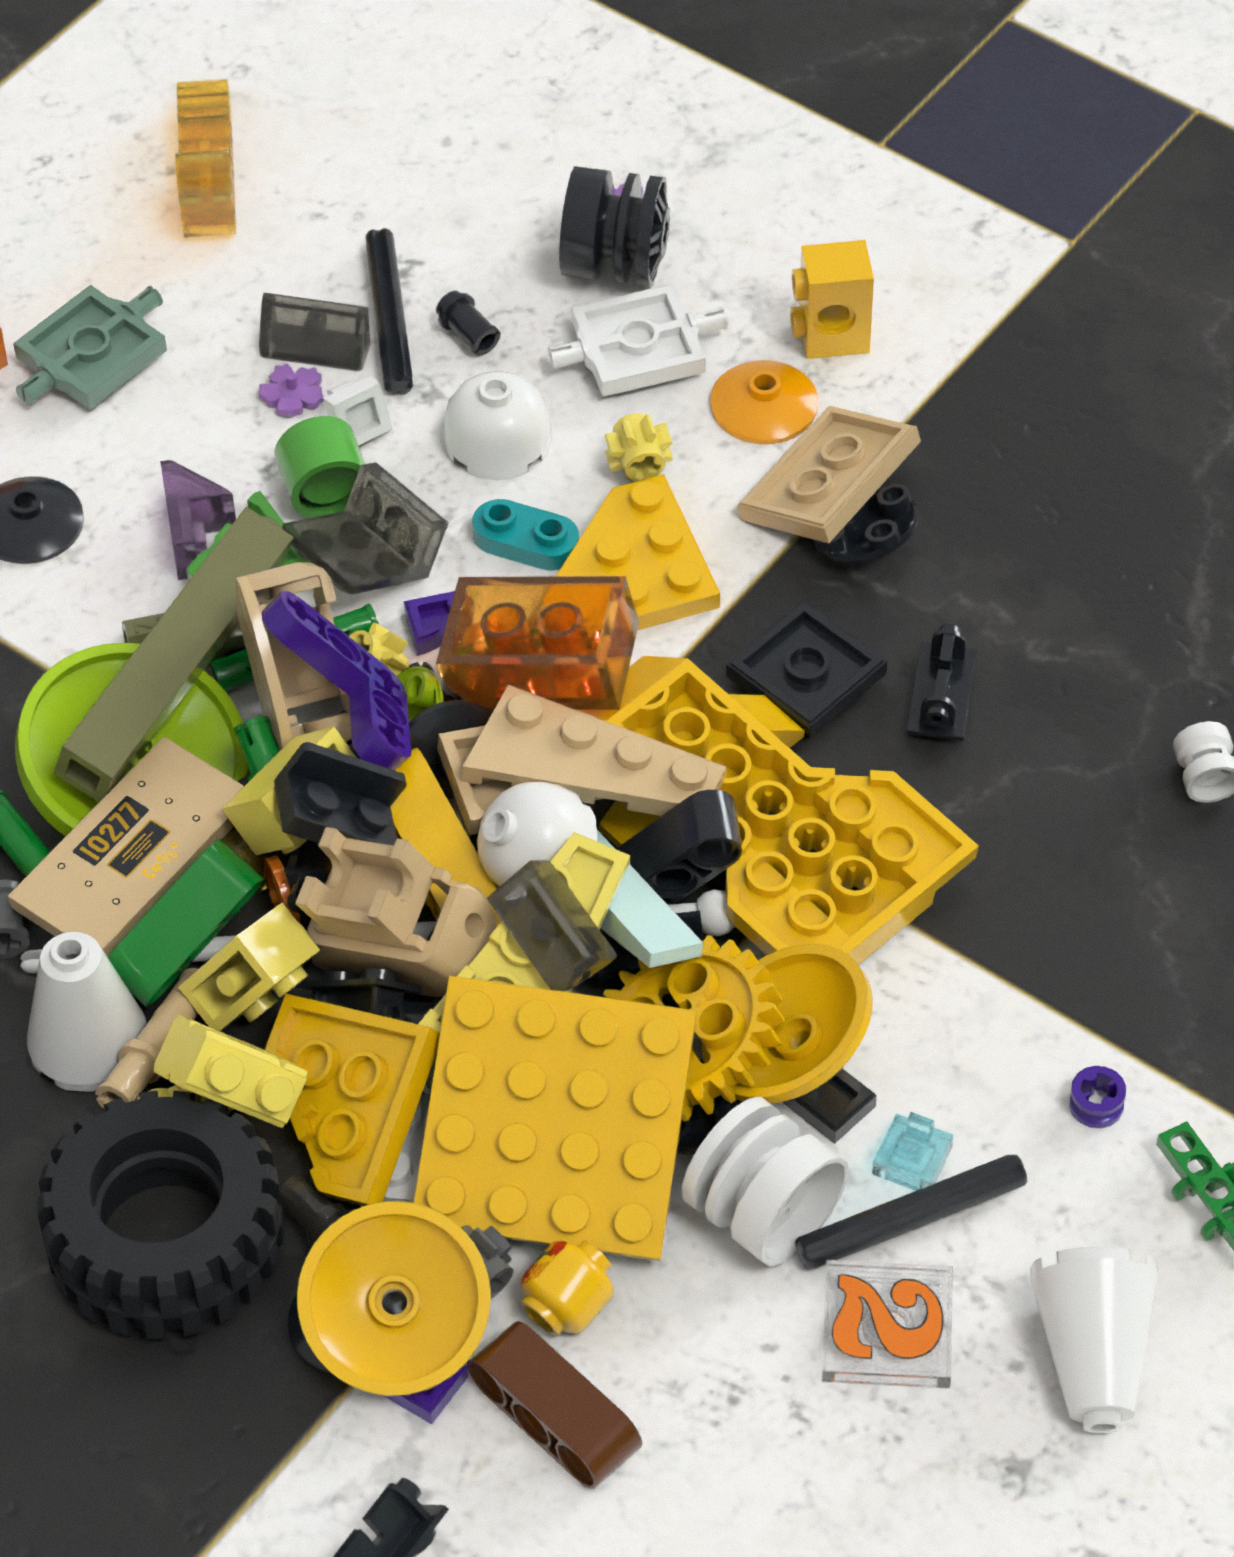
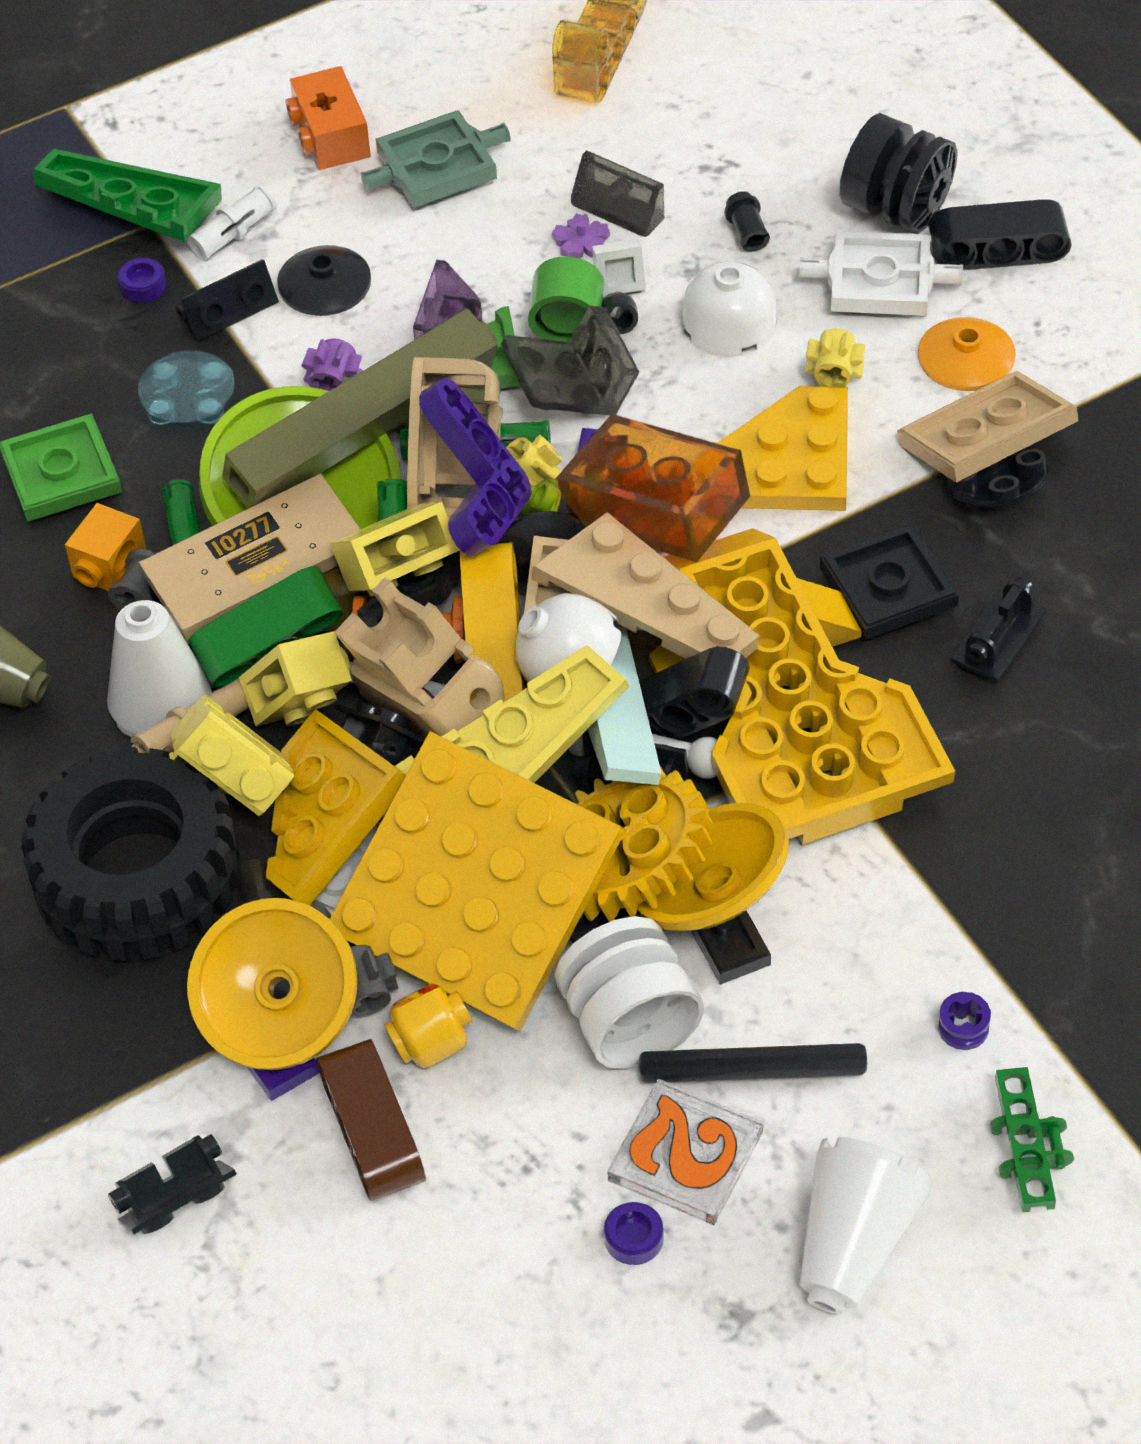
camera: 25 degrees right, 0 degrees up
black bracket [274,742,407,846] -> none
black axle [365,228,413,395] -> none
teal plate [472,499,579,571] -> none
clear smoke slope [486,860,617,992] -> none
yellow brick [790,240,874,359] -> none
clear light blue tile [872,1112,953,1191] -> none
none -> medium lavender gear [301,338,363,391]
none -> black hinge [600,291,638,334]
none -> dark purple tile [604,1202,664,1265]
none -> black beam [928,199,1072,270]

